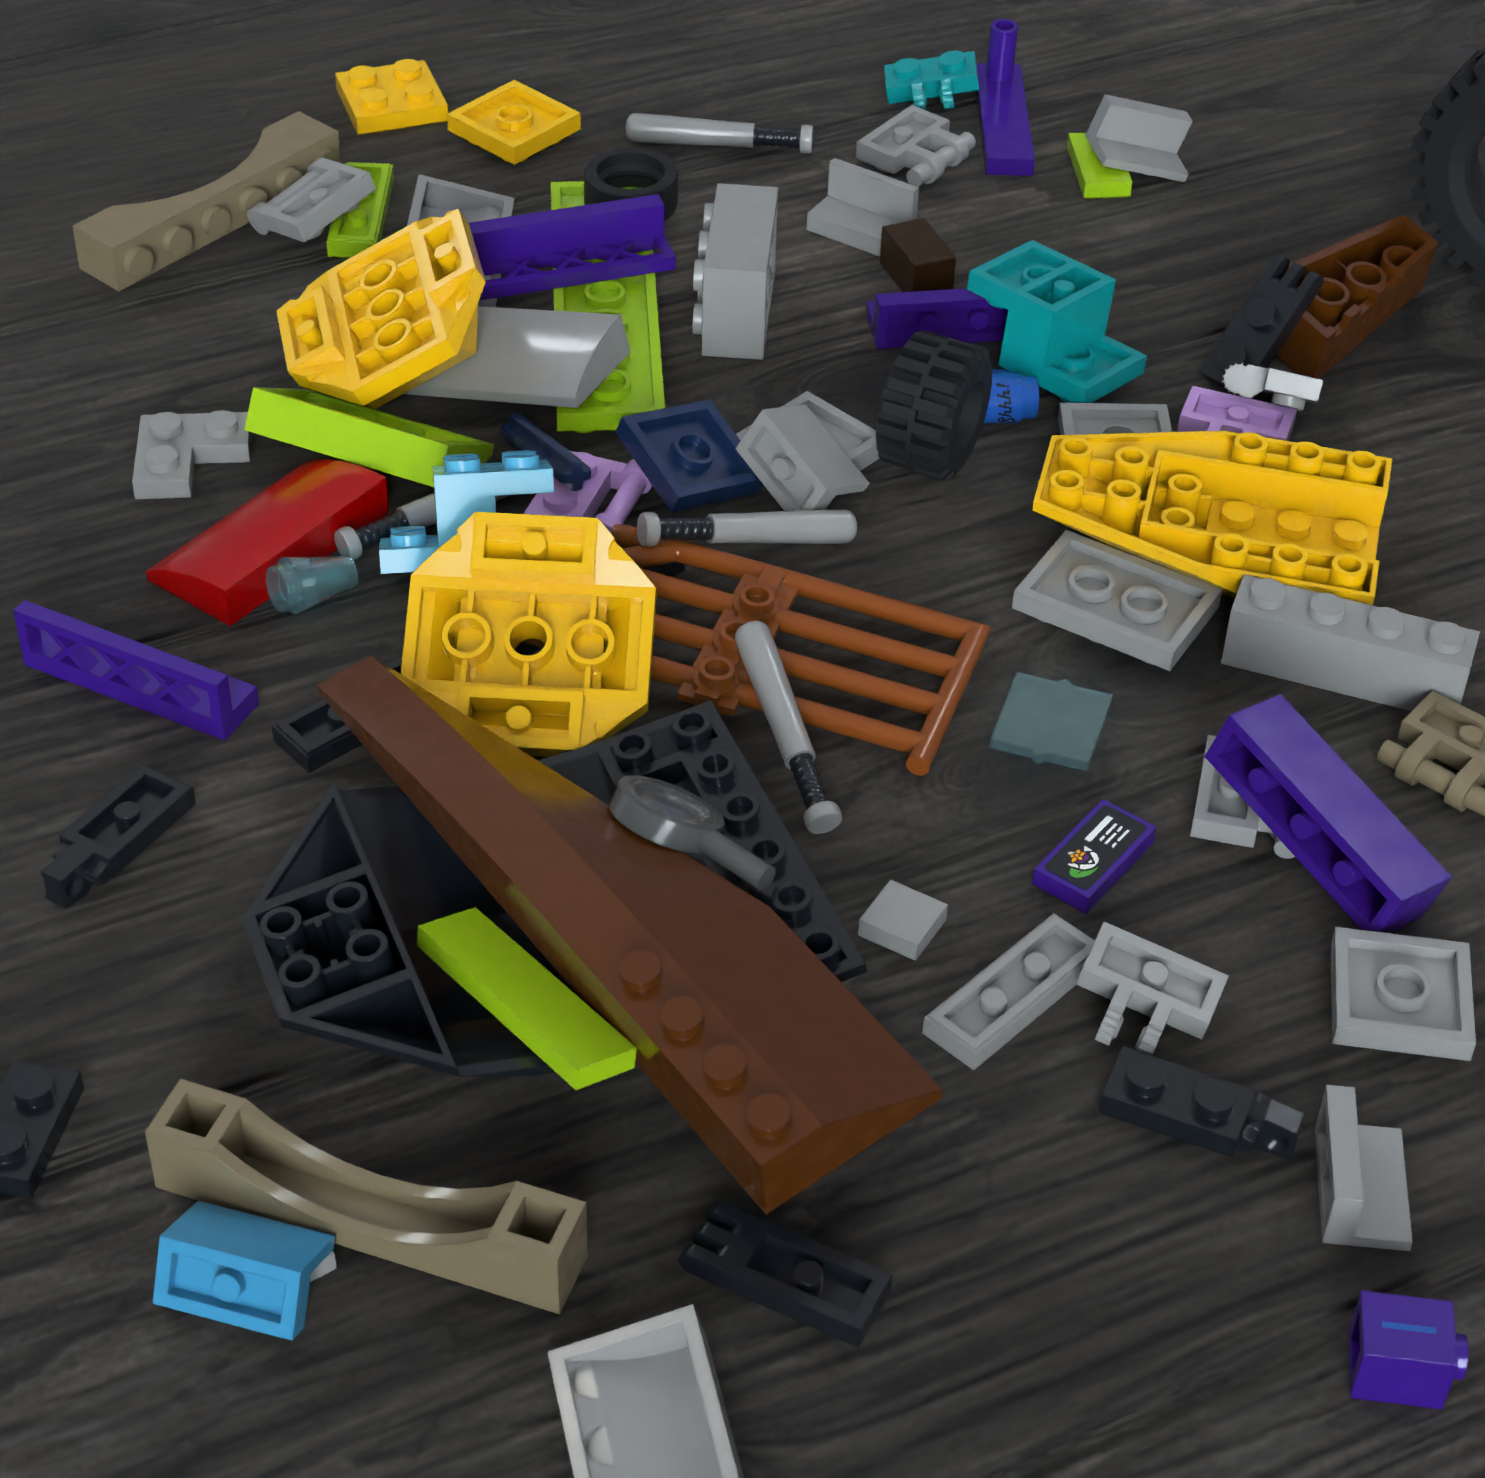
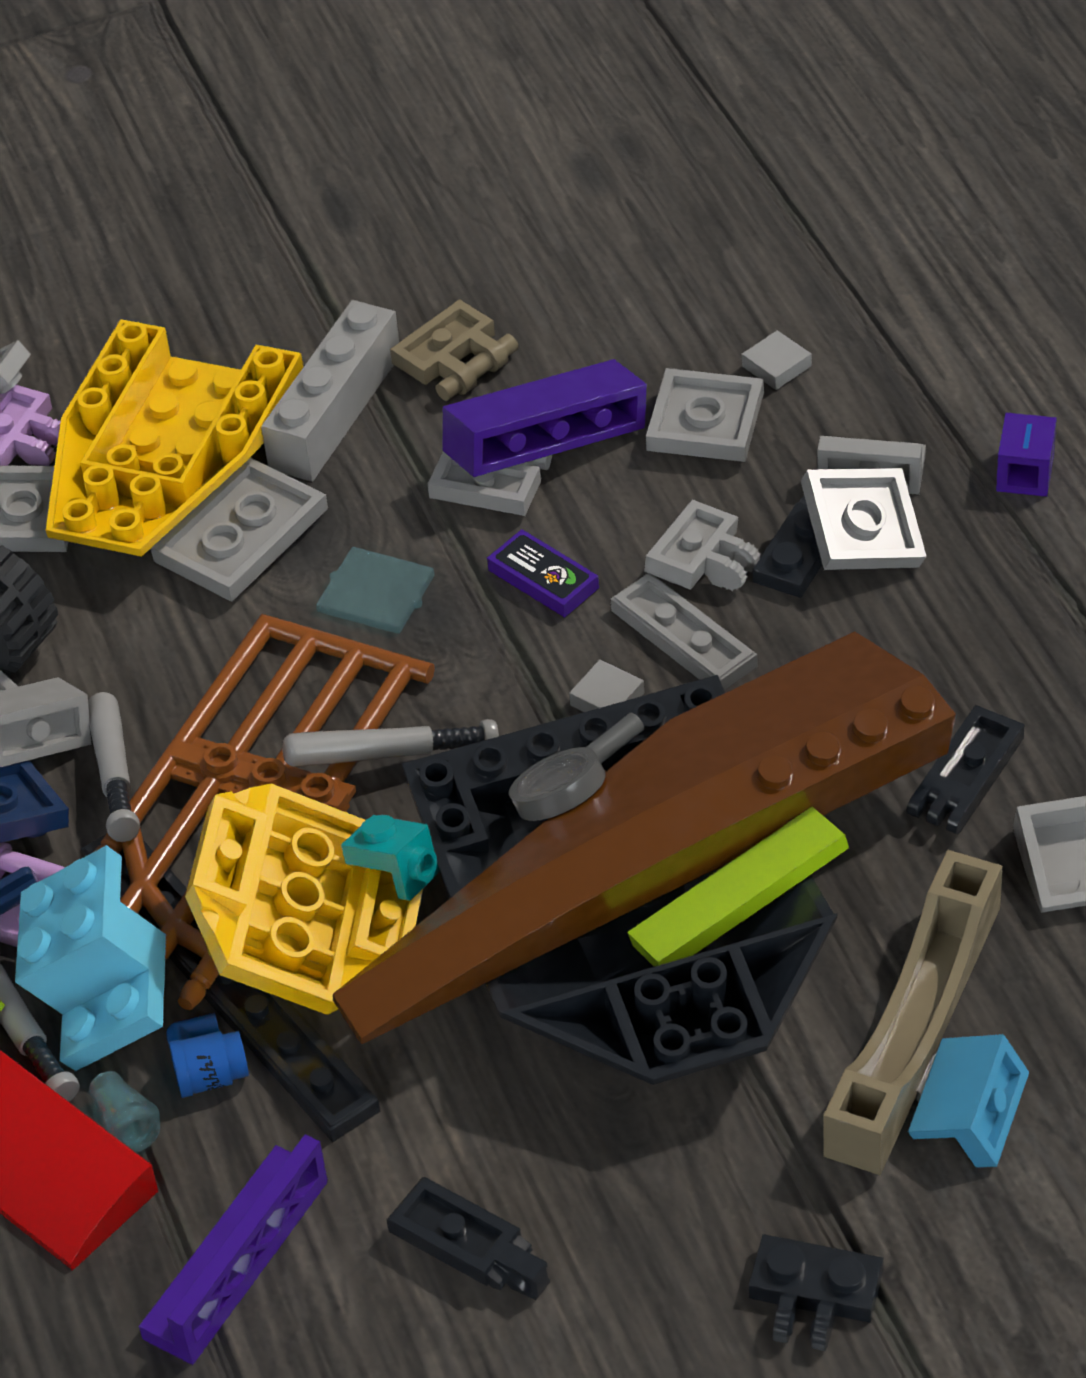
camera: 80 degrees left, 5 degrees up
none -> blue piece [166,1013,249,1098]
none -> teal bracket [341,815,439,901]
none -> plate [801,468,927,570]

